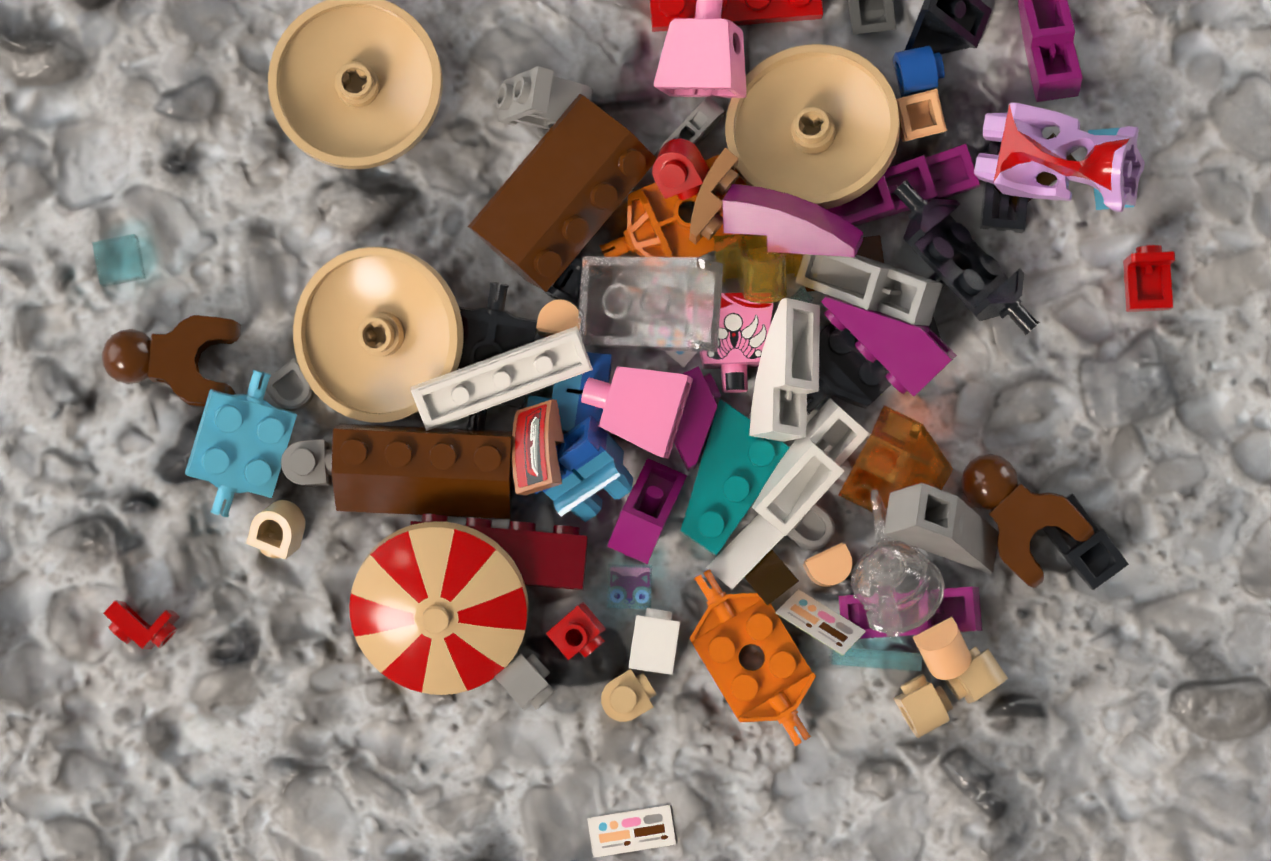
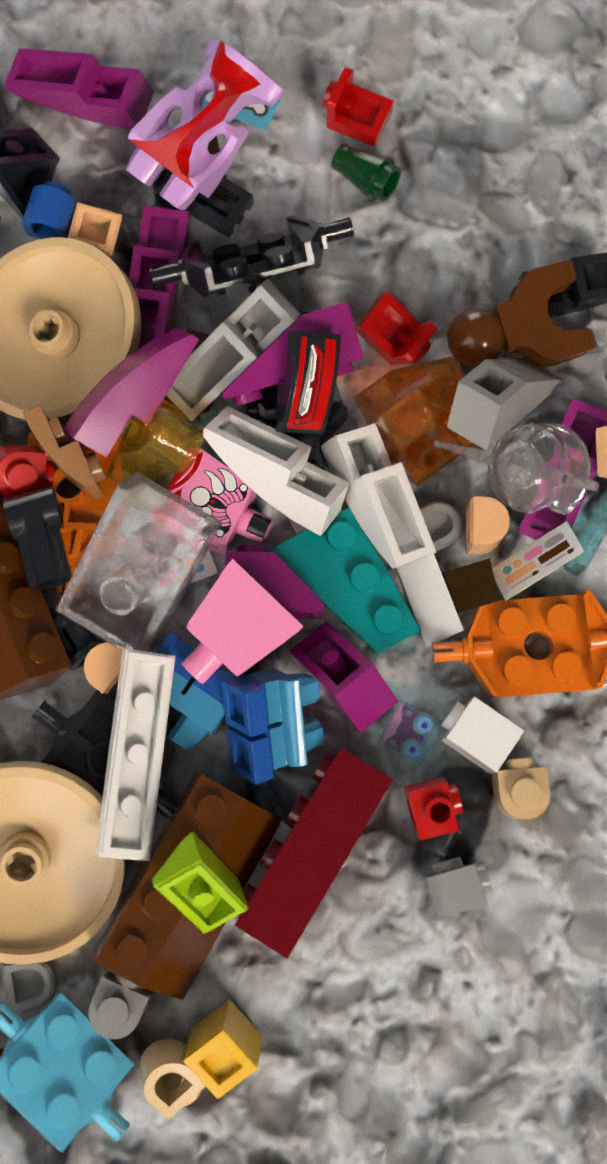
camera: 65 degrees left, 5 degrees down
dish [349,522,528,695] -> none
slope [512,399,564,495] -> none
none -> black piece [3,485,73,591]
none -> lime slope [152,832,249,934]
none -> yellow panel [183,999,262,1099]
none -> slope [276,330,341,435]
none -> dark green cone [331,144,401,202]
none -> red bracket [355,291,437,366]

